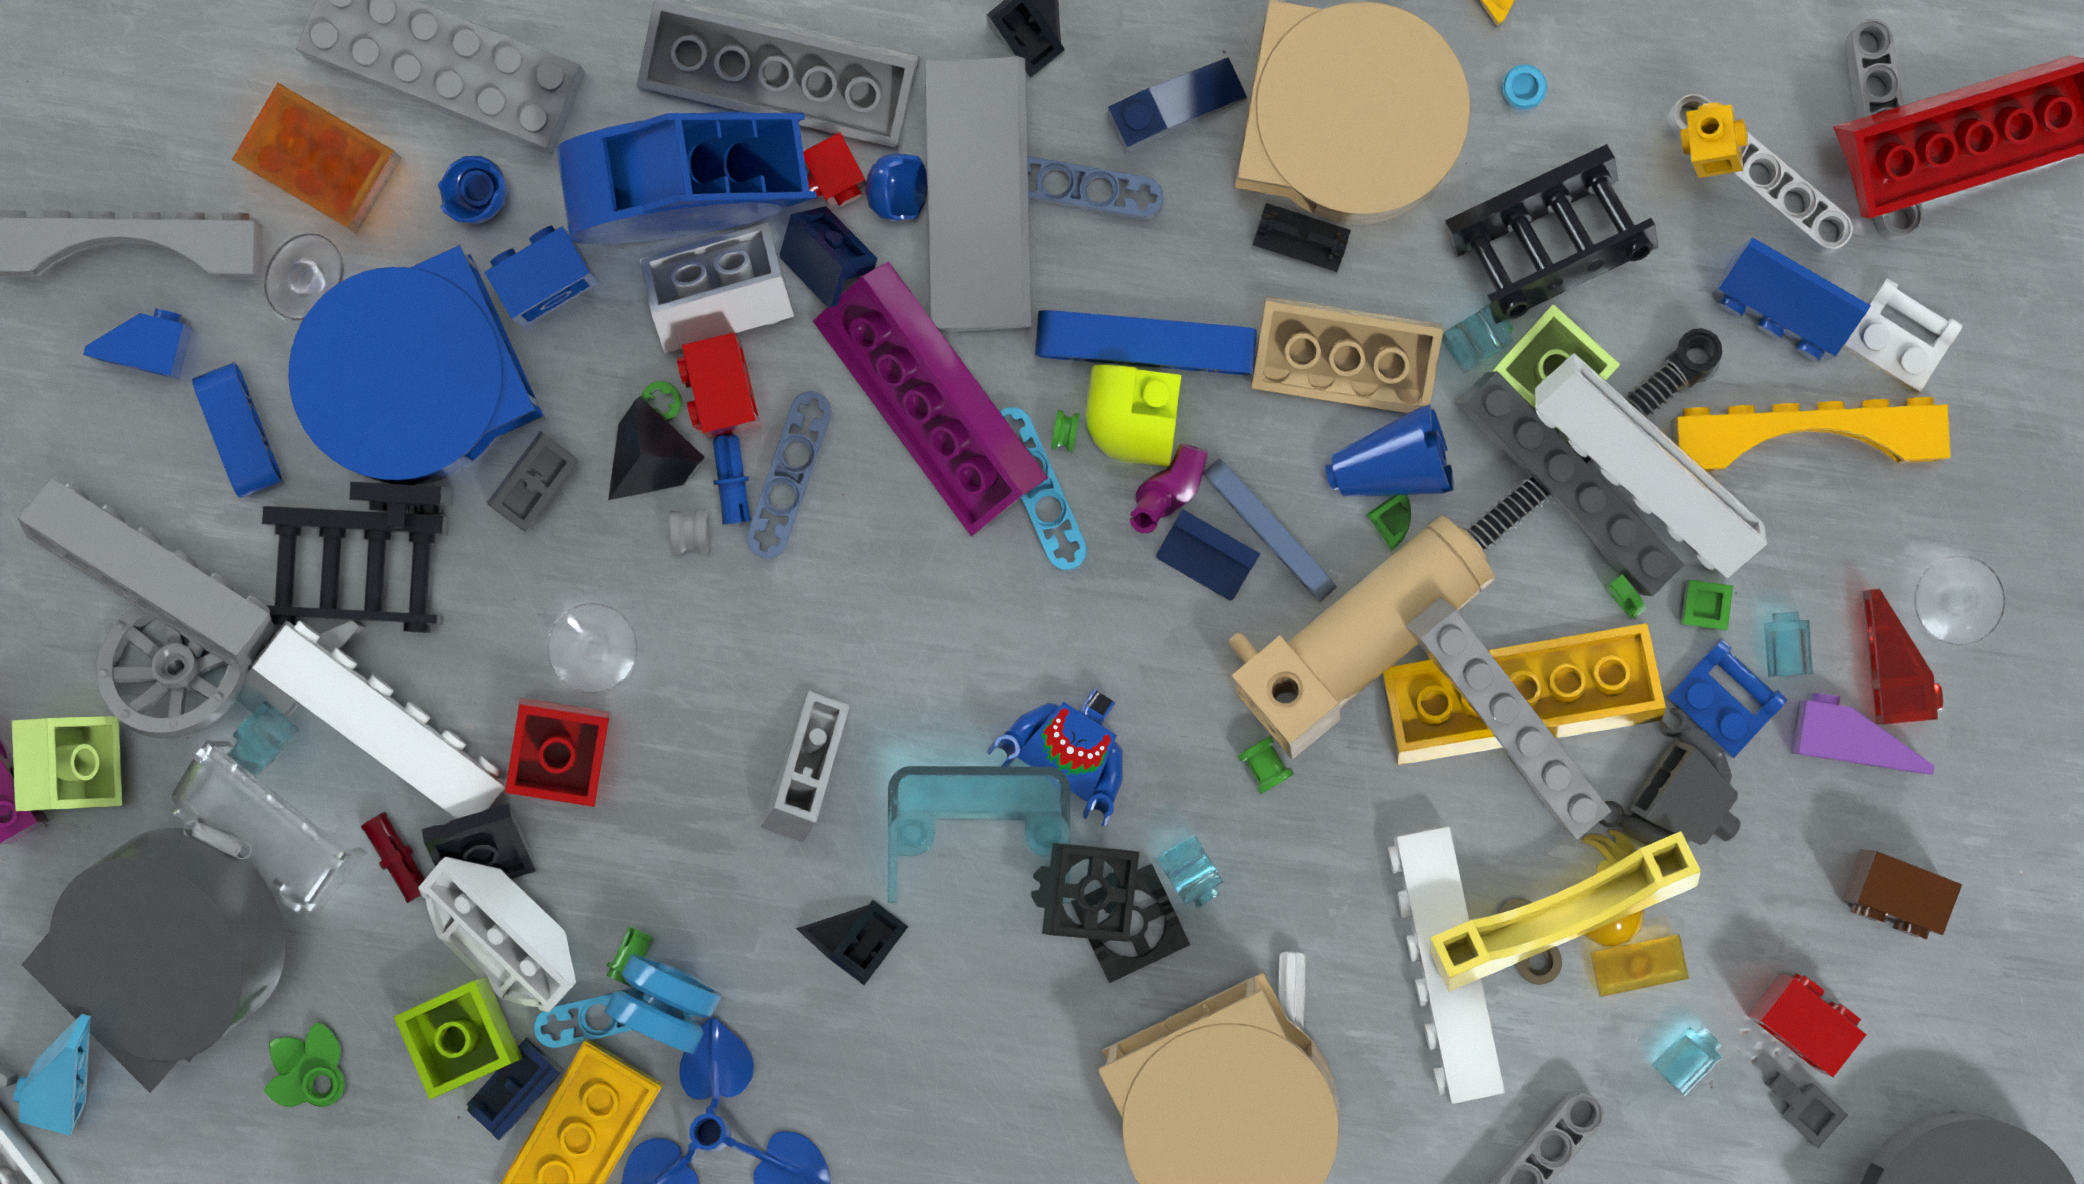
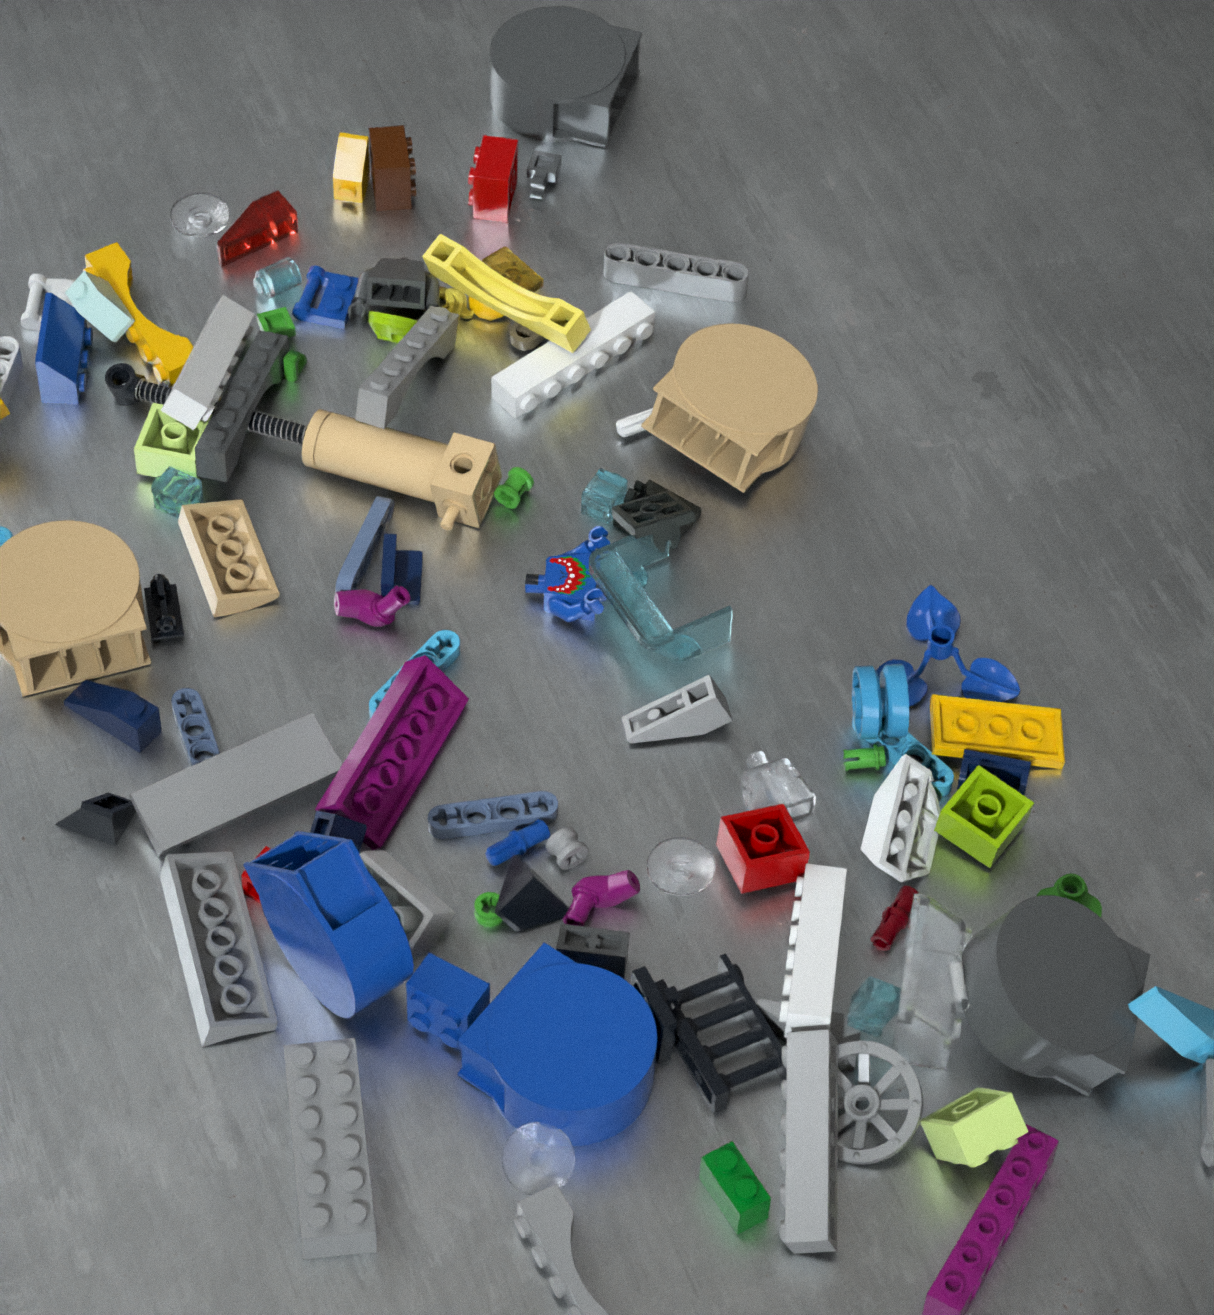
camera: 125 degrees left, 35 degrees down
blue slope [83,308,192,379] -> none
blue beam [192,362,282,498] -> none
clear orange brick [232,82,402,234] -> none
black hinge [422,803,536,879] -> none
blue hair [438,156,507,224] -> none
red brick [676,332,761,440] -> none
black slope [795,900,908,985] -> none
blue hair [865,153,928,221] -> none
blue beam [1035,310,1257,375] -> none
bright green bush [1051,410,1080,453] -> none
neon yellow brick [1086,365,1181,468] -> none
blue cone [1325,405,1454,497] -> none
bright green tile [1366,495,1411,551] -> none
yellow arch [1382,623,1666,765] -> none
black fence [1445,144,1659,324] -> none
clear light blue brick [1652,1026,1722,1097] -> none
medium lavender slope [1791,693,1934,775] -> none
none -> light aqua slope [65,271,135,343]
none -> yellow slope [333,132,370,203]
none -> lime piece [368,311,418,343]
none -> magenta arm [563,870,640,926]
none -> green brick [699,1141,771,1235]
none -> clear torso [741,751,816,821]

